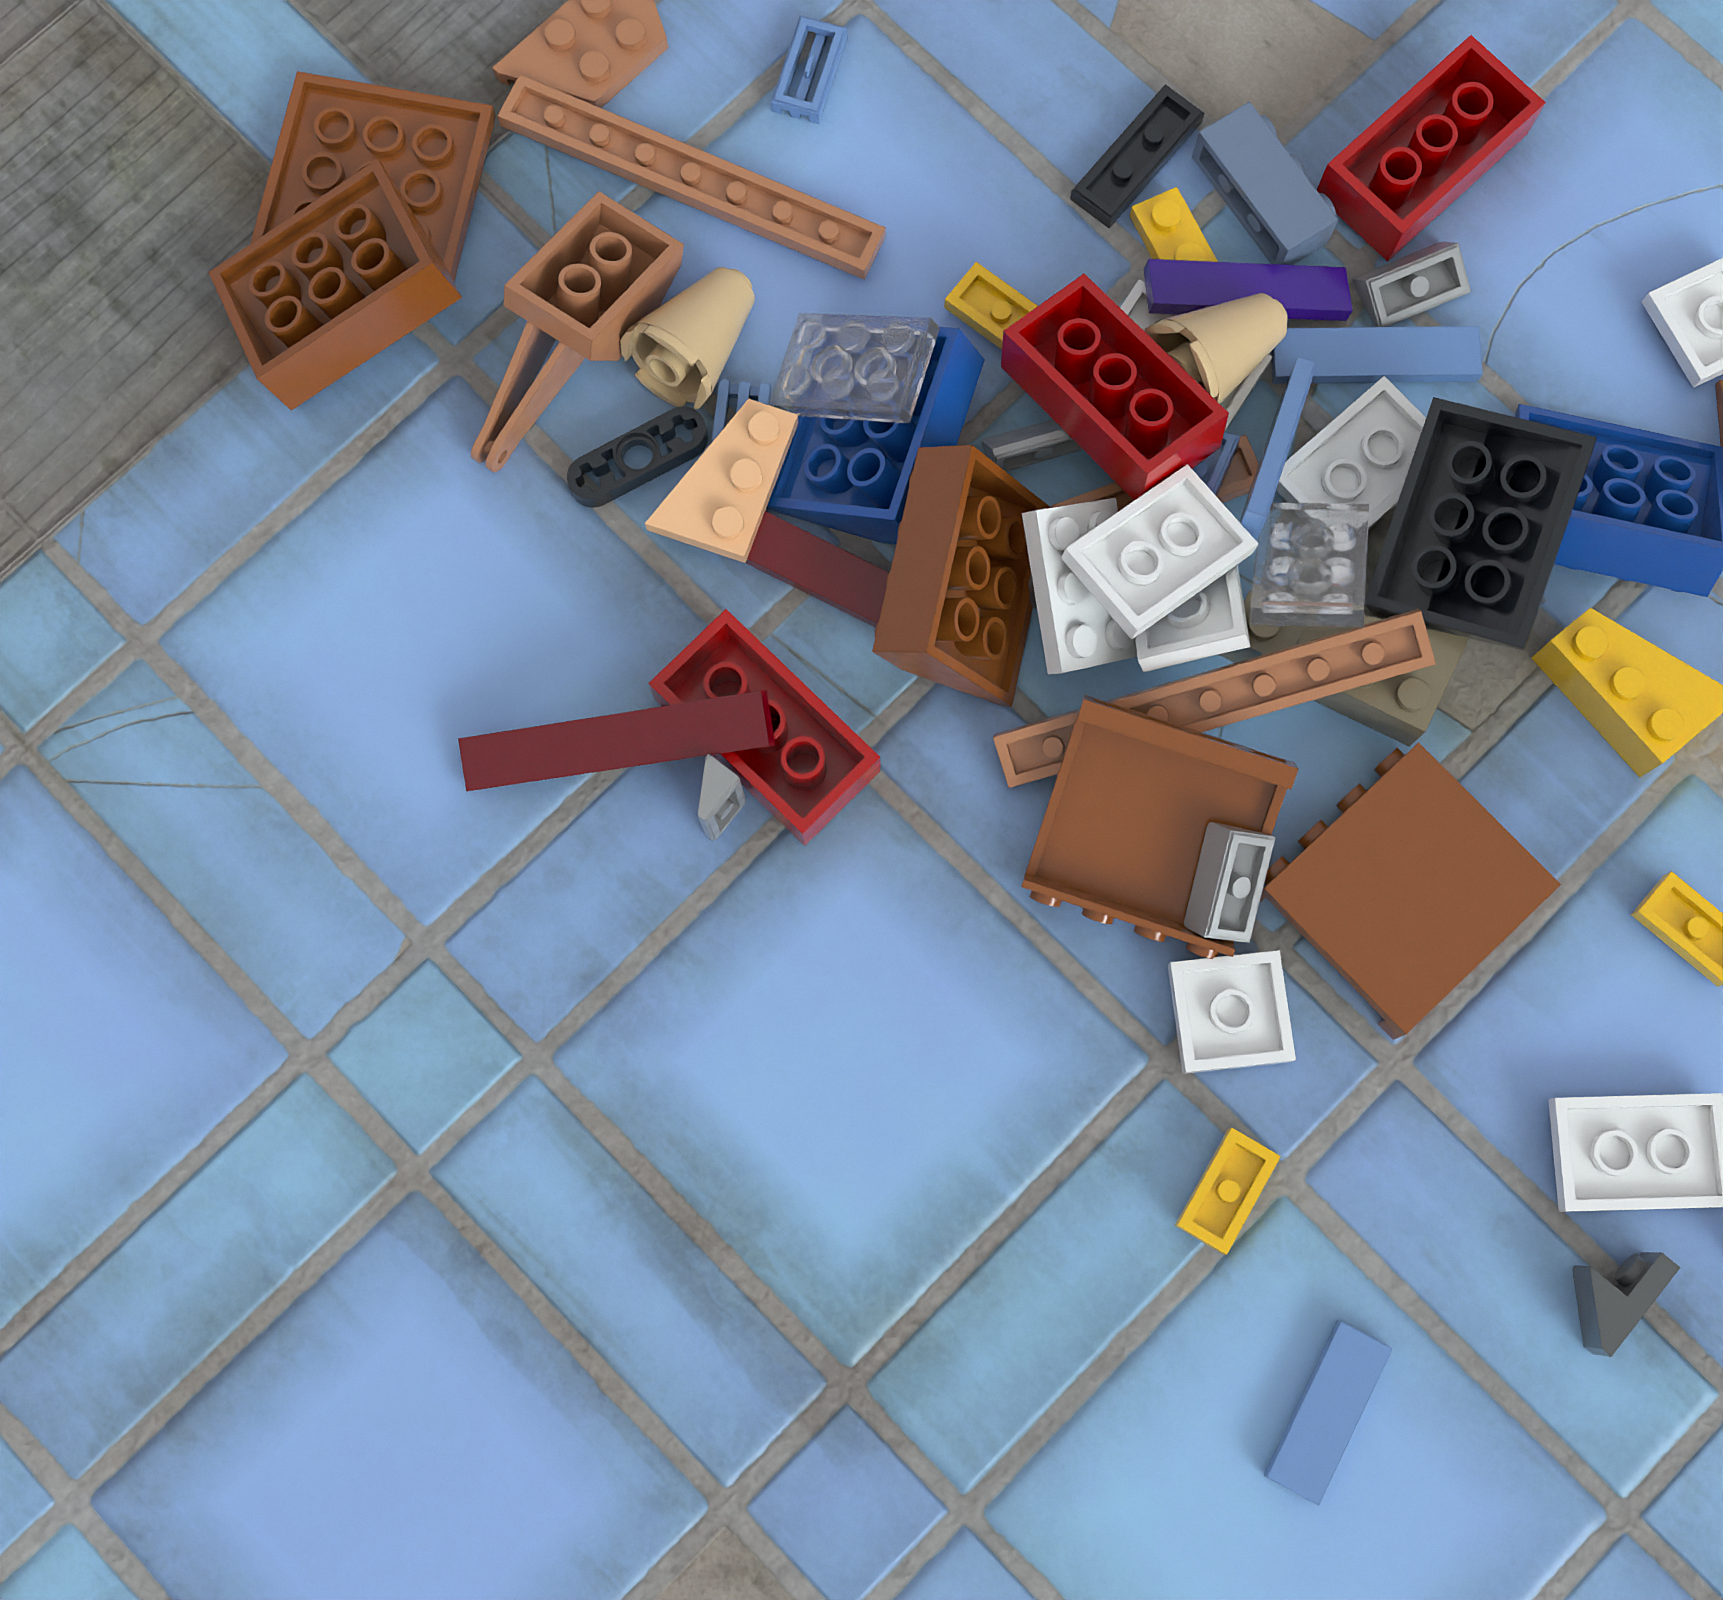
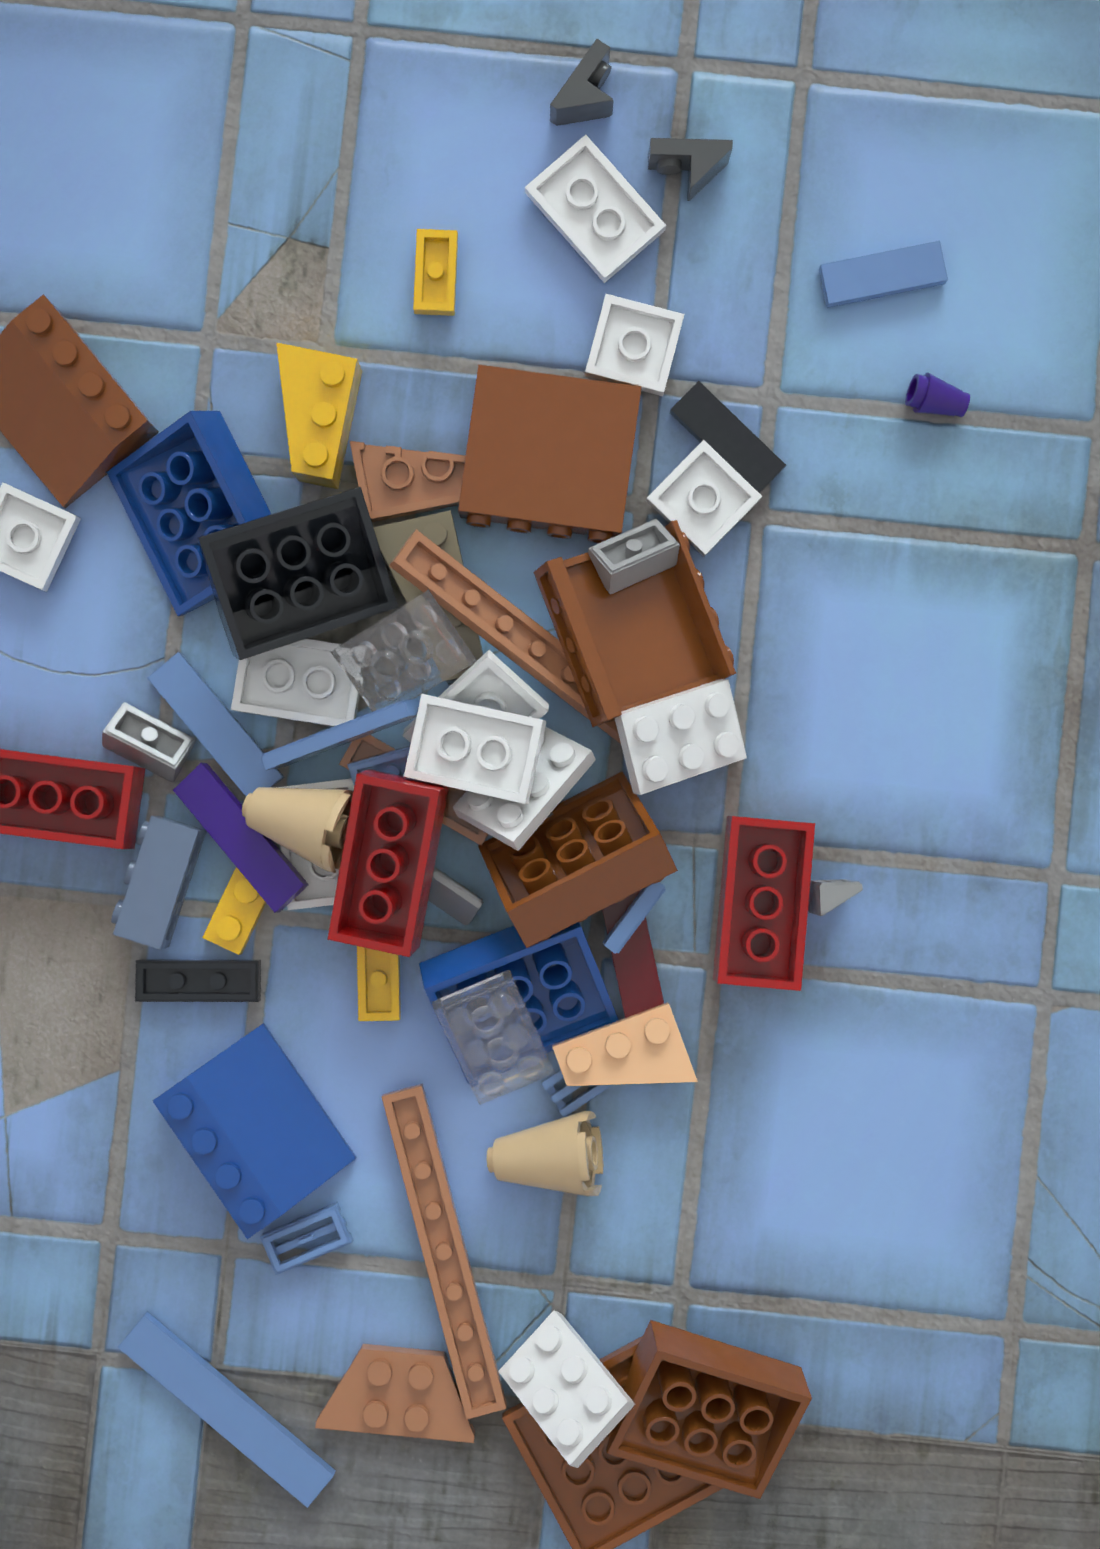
camera: 130 degrees left, 10 degrees up
dark red tile [458,690,775,792] -> none
nougat slope [471,191,684,473] -> none
black beam [567,407,708,508] -> none
yellow plate [1174,1127,1281,1255] -> none
none -> blue slope [153,1023,357,1239]
none -> nougat wing [350,441,466,522]
none -> white plate [498,1310,635,1468]
none -> white plate [585,294,685,396]
none -> medium blue tile [602,882,666,954]
none -> white plate [615,679,747,795]
none -> black tile [670,381,786,493]
none -> dark purple cone [905,372,970,417]

